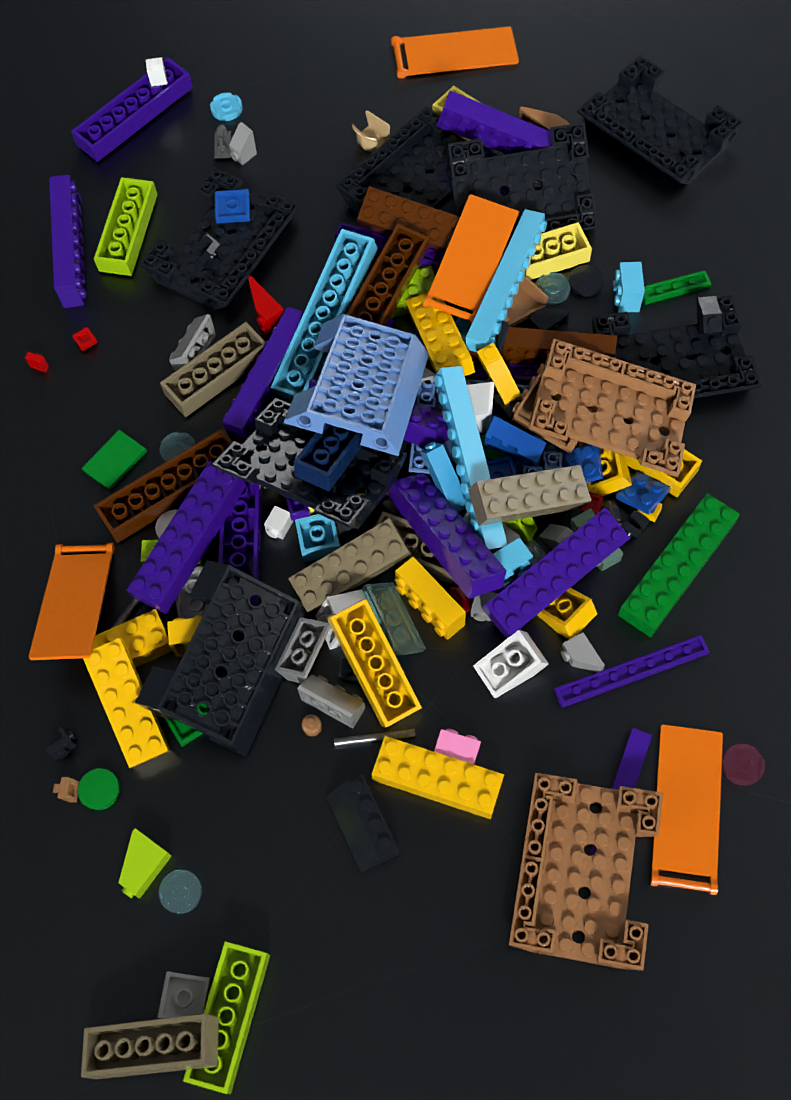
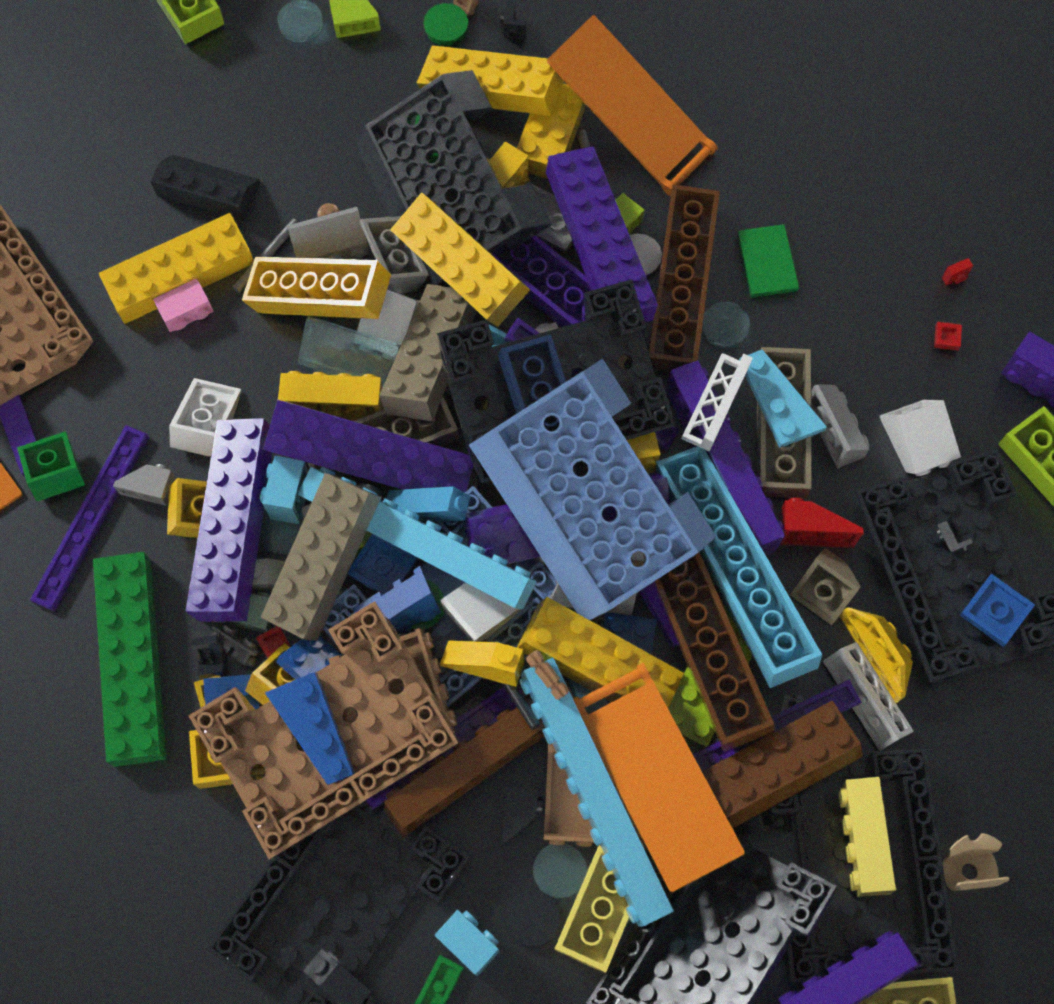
camera: 130 degrees right, 5 degrees up
none -> green slope [17,431,85,502]
none -> blue wing [265,672,355,785]
none -> yellow brick [390,193,530,327]
none -> medium nougat axle [526,650,569,700]
none -> white fence [682,353,753,451]
none -> medium azure wing [739,350,827,448]
none -> dark tan slope [790,548,861,625]
none -> white fence [823,642,914,751]
none -> light yellow brick [838,777,896,897]
none -> yellow wedge [839,607,913,704]
none -> white slope [880,400,961,476]

